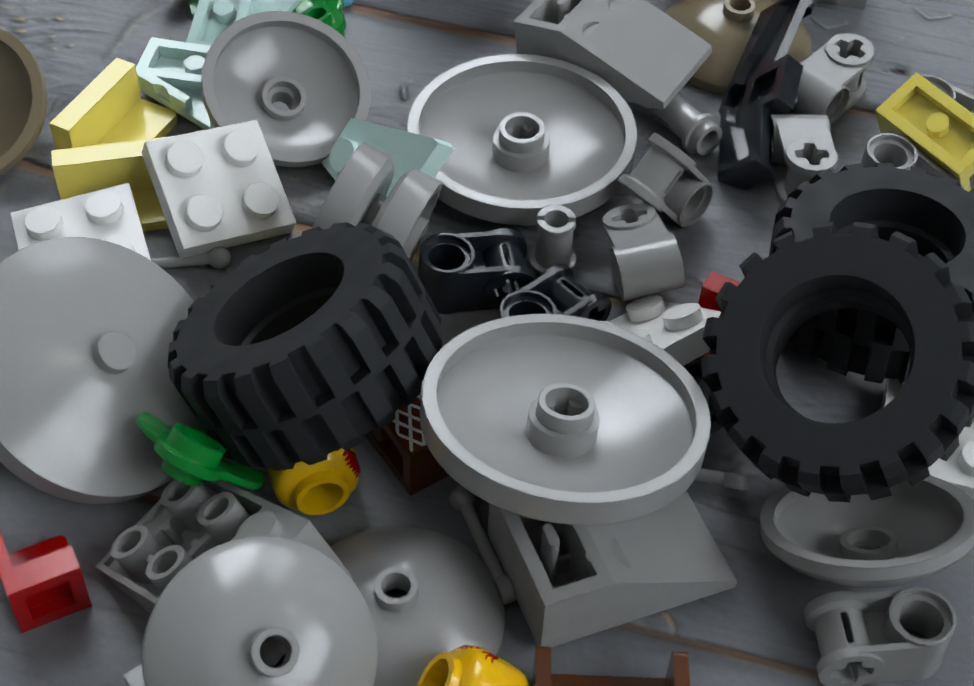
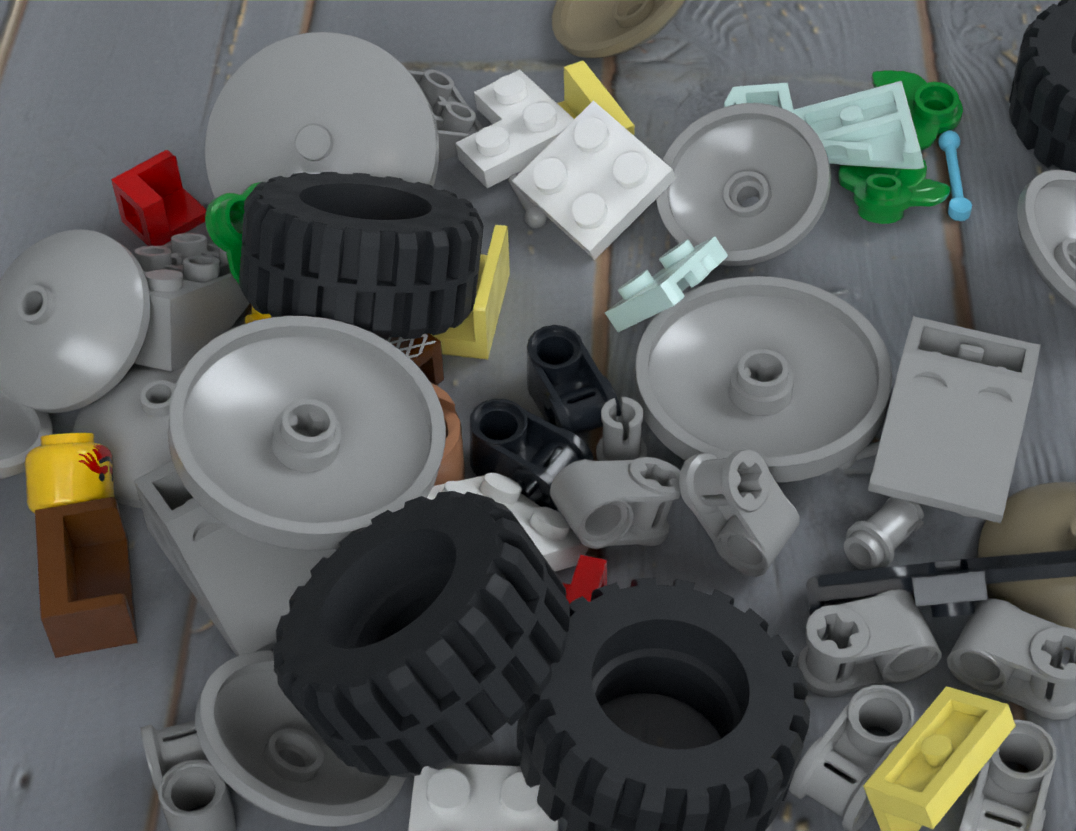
camera: 80 degrees right, 0 degrees up
light yellow panel [49,57,178,150] -> none
light grey wheel [311,142,442,262] -> none

